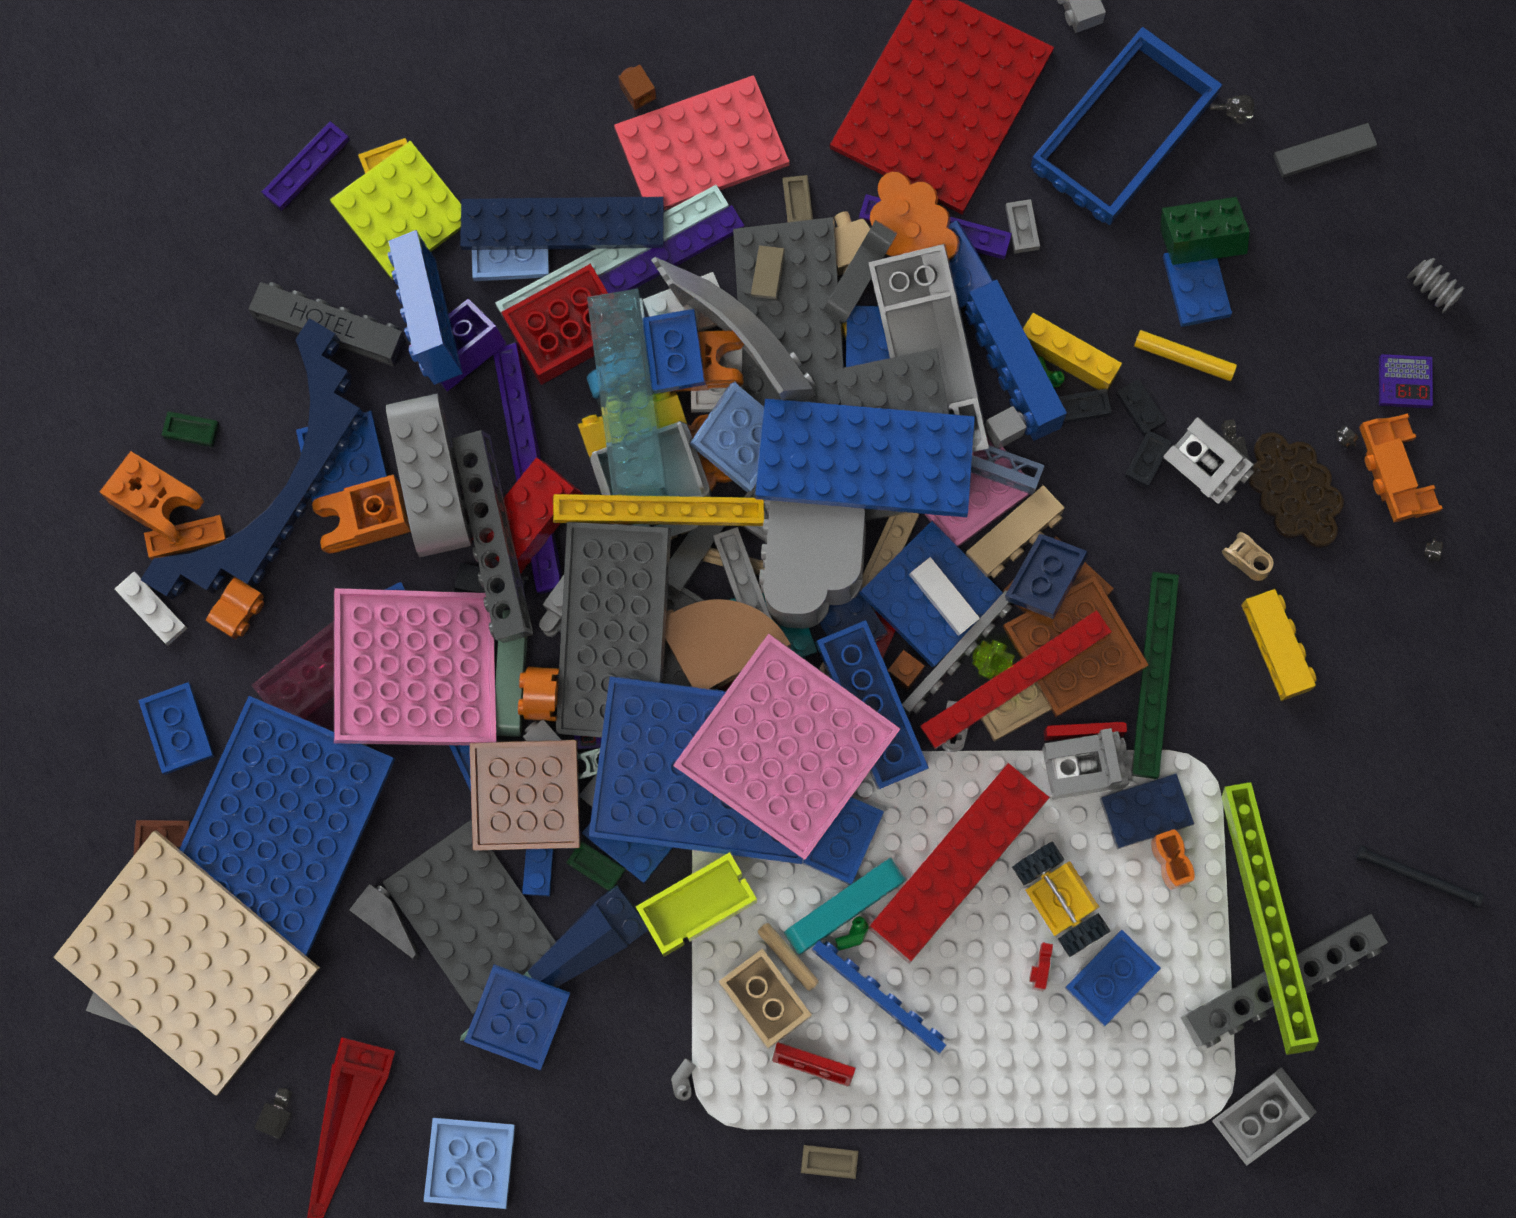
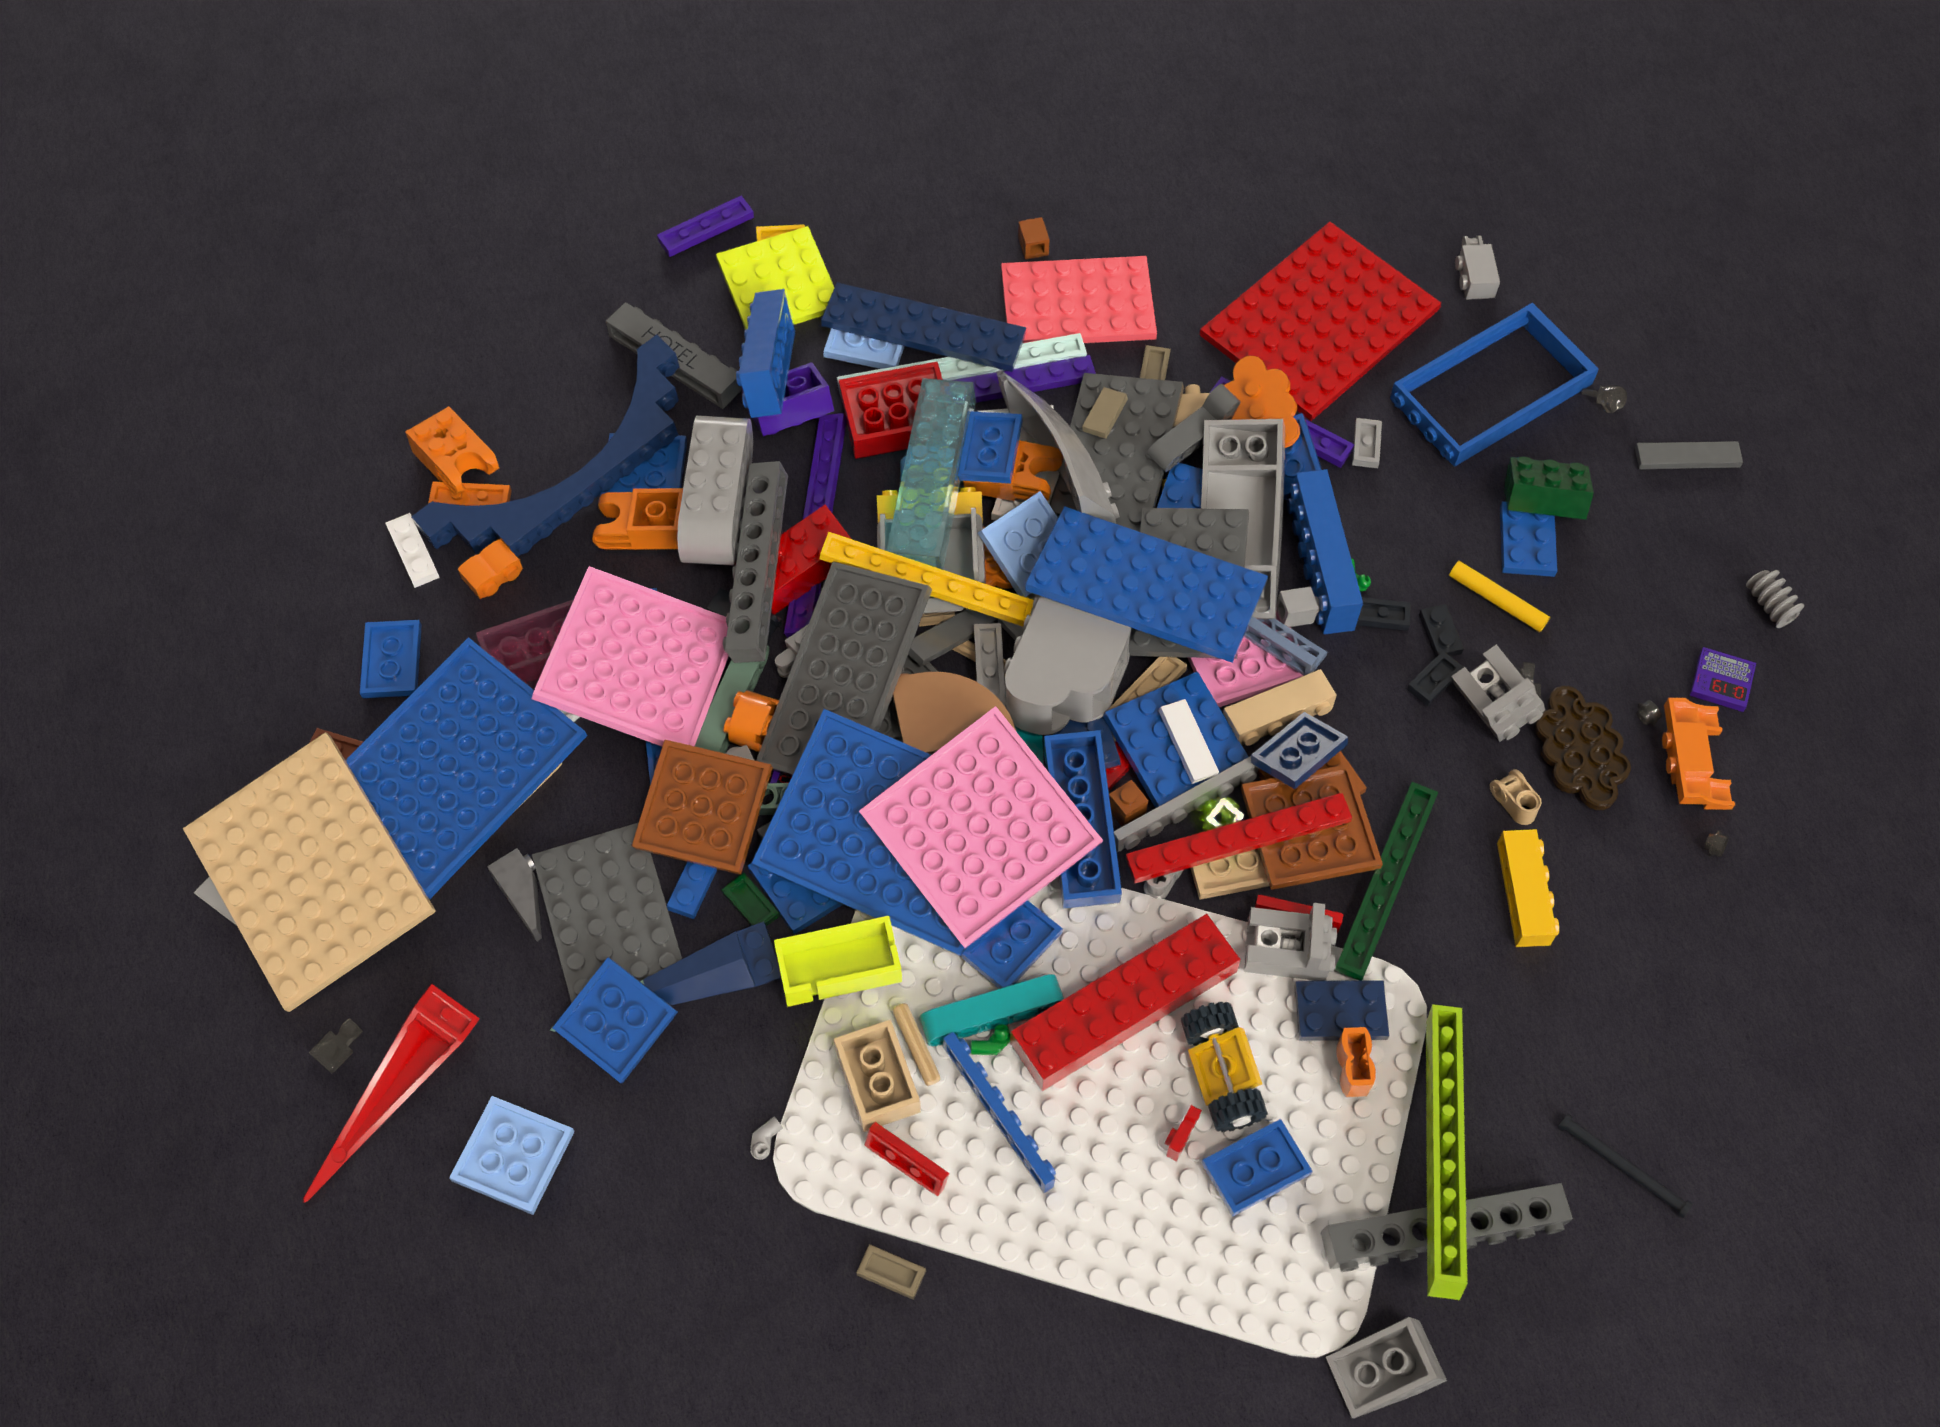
camera: 15 degrees right, 15 degrees down
dark green tile [161,411,219,447] -> none
yellow brick [1023,313,1122,390] -> none

